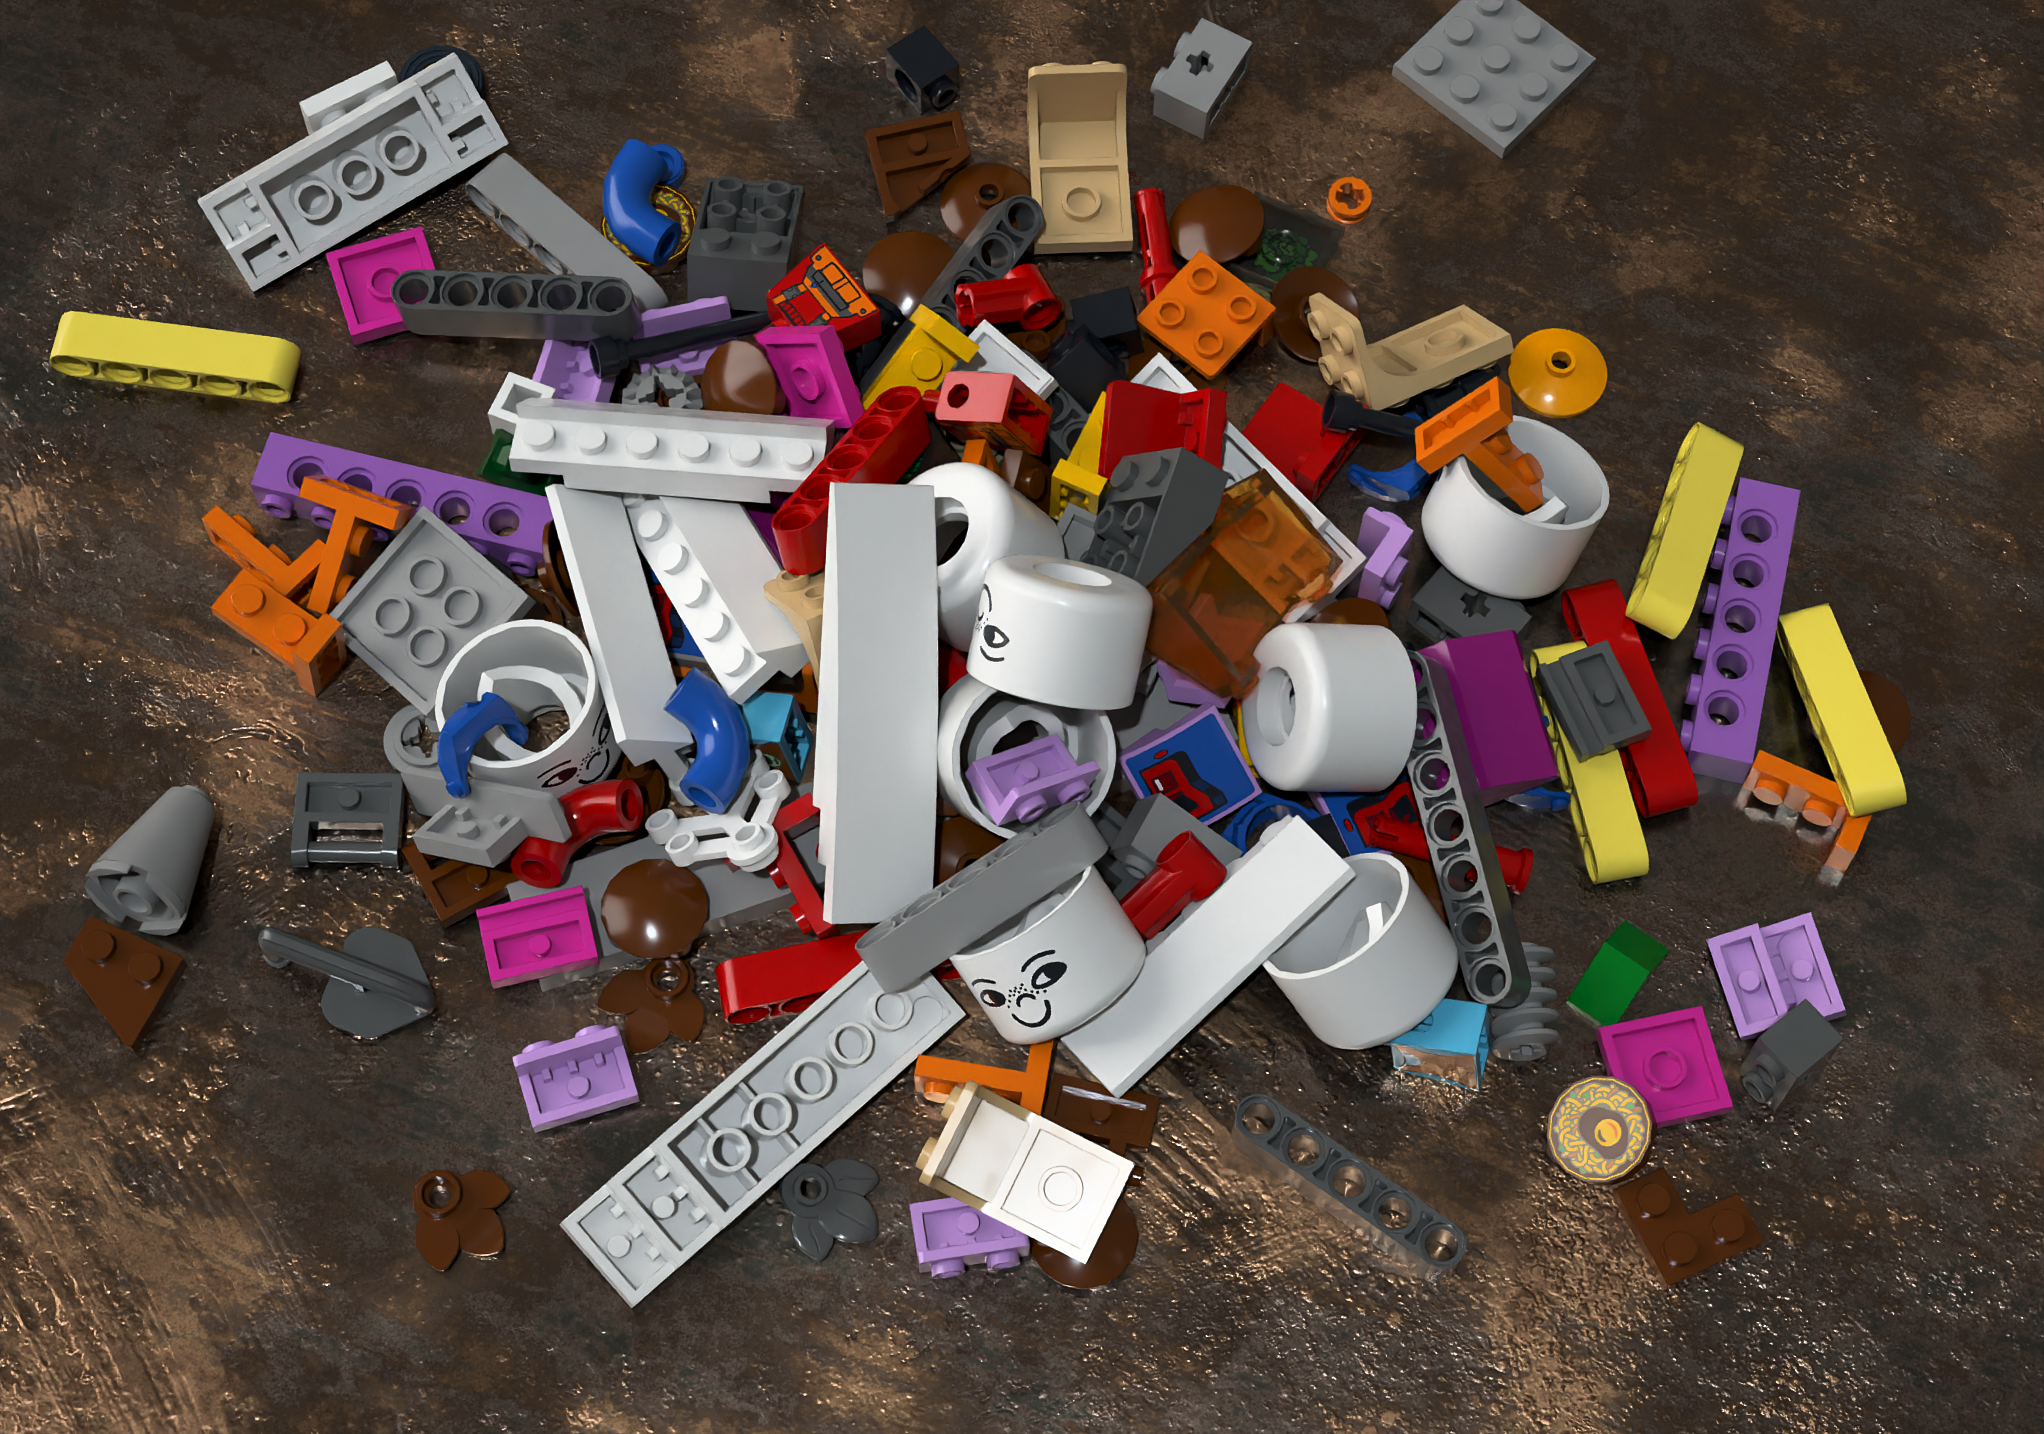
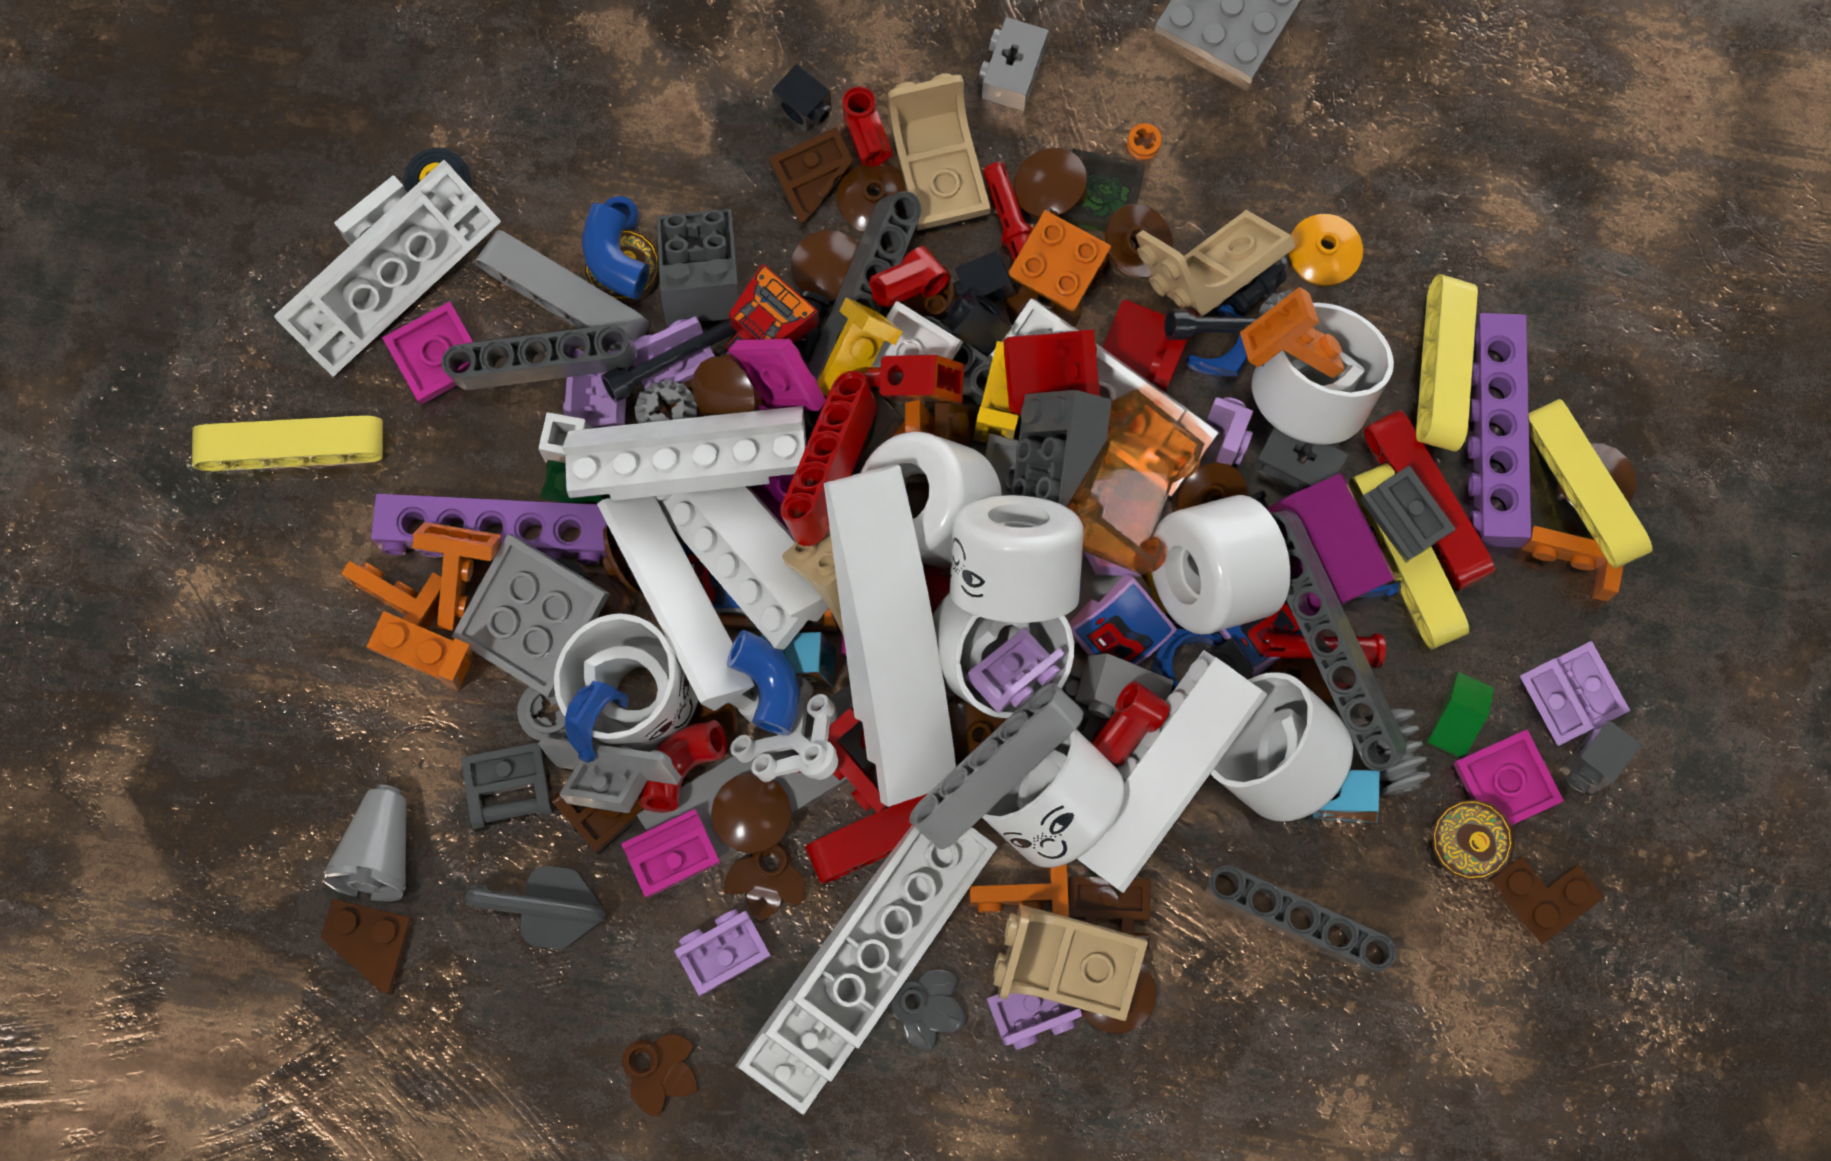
camera: 10 degrees left, 10 degrees up
none -> red piece [842,86,892,167]

